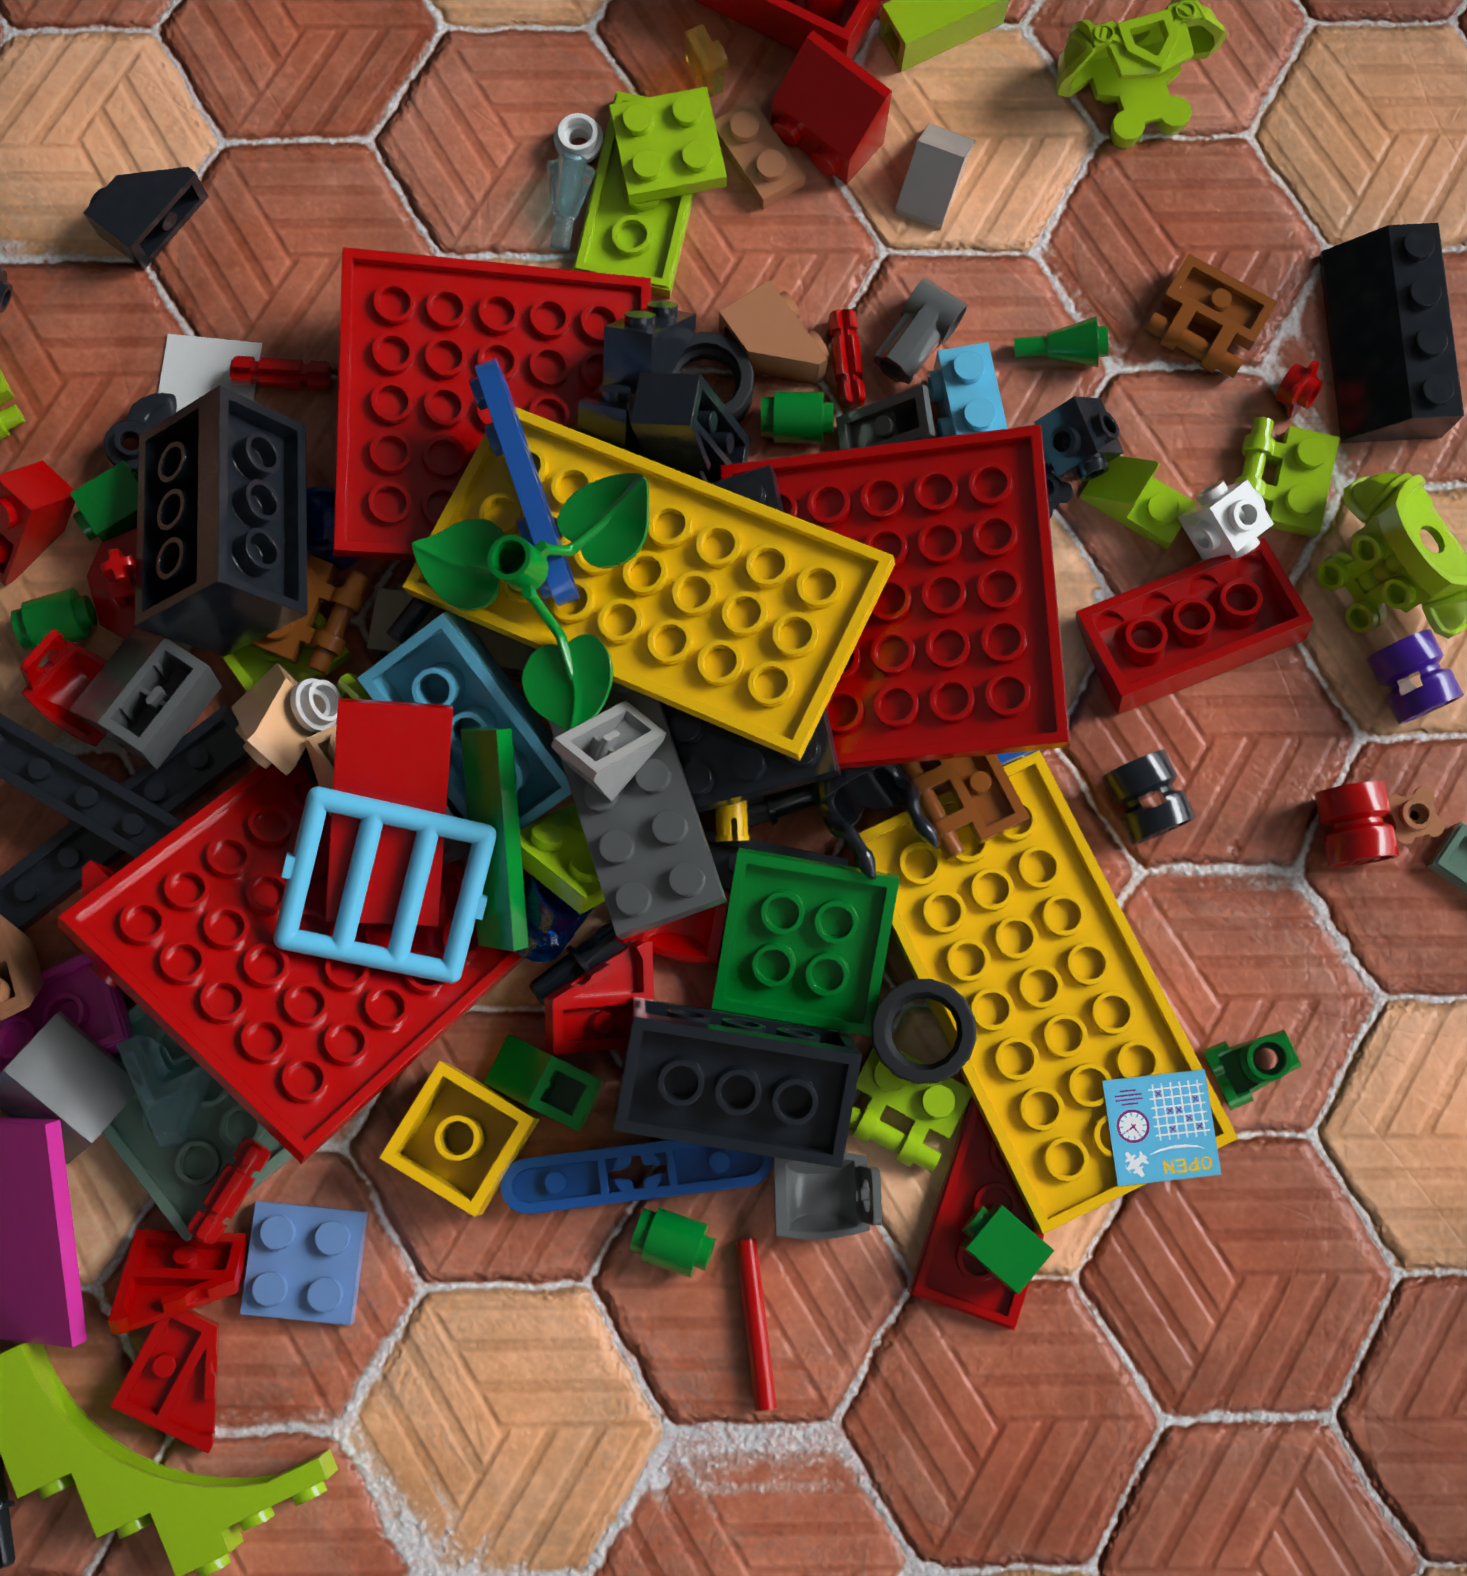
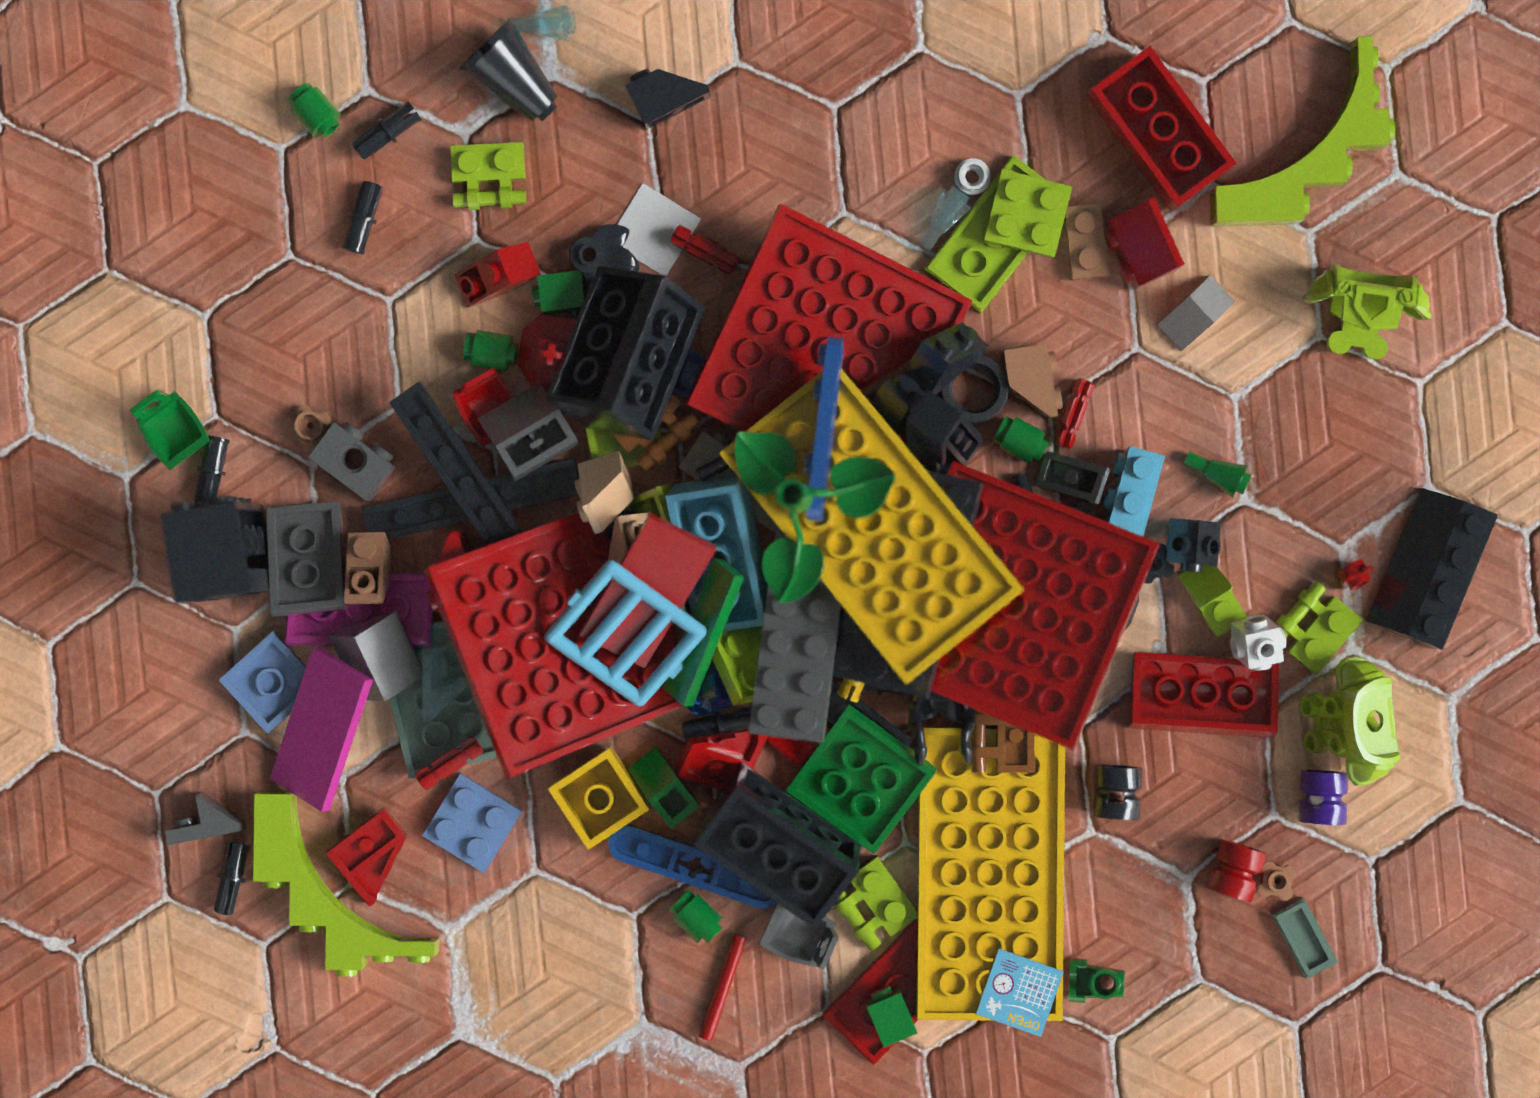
camera: 25 degrees right, 10 degrees up
red wing [108,1230,249,1334] -> none
white plate [290,678,342,733] -> none
light grey slope [551,700,667,802] -> none
clear yellow plate [685,24,729,98] -> none
black tyre [871,979,977,1084] -> none
dark grey piece [874,278,968,385] -> none
dark orange plate [1145,254,1278,378] -> none

